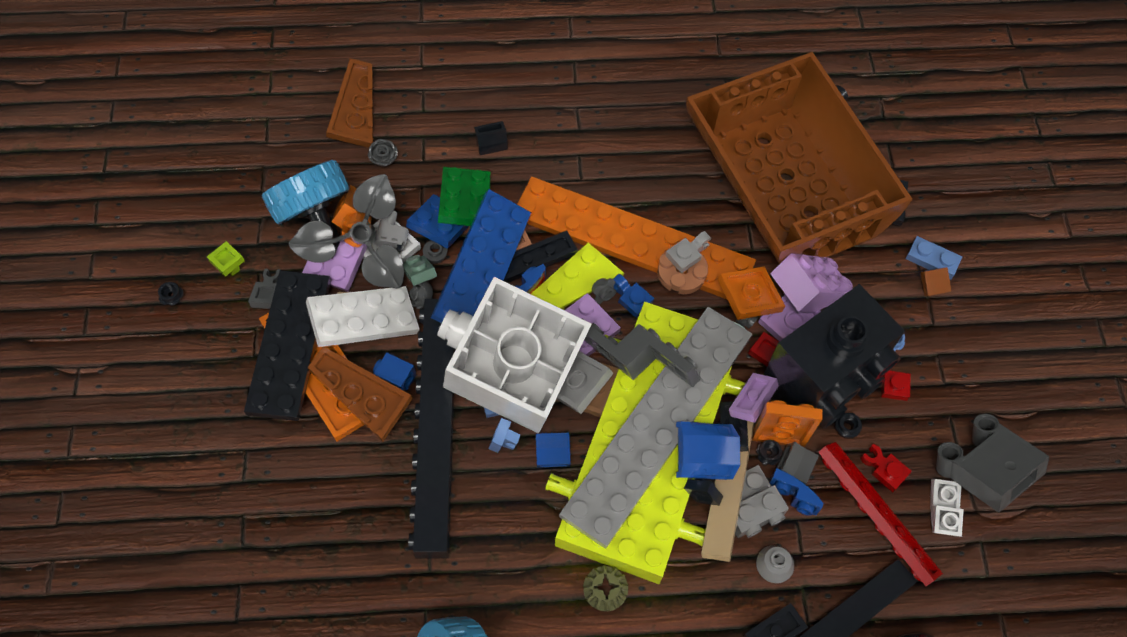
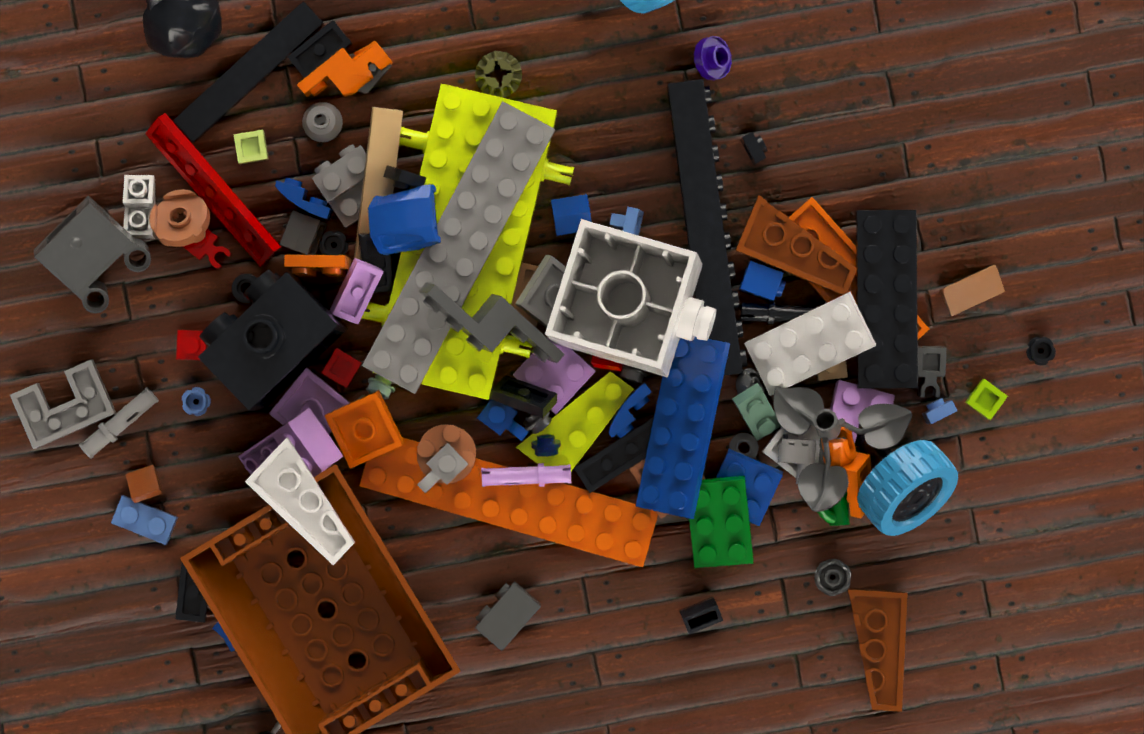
camera: 175 degrees right, 25 degrees up
none -> light grey plate [10,360,116,449]
none -> light grey pin [79,387,159,459]
none -> nougat plate [149,189,210,247]
none -> yellowish green plate [233,130,269,164]
none -> white wing [245,437,355,565]
none -> orange plate [297,40,393,97]
none -> dark grey brick [475,581,541,651]
none -> lavender pin [481,463,571,487]
none -> black plate [491,375,557,418]
none -> plate [531,434,561,456]
none -> dark purple plate [694,36,732,81]
none -> black plate [740,132,768,166]
none -> black pin [740,301,817,325]
none -> medium blue plate [922,398,957,424]
none -> medium nougat slope [939,264,1005,317]

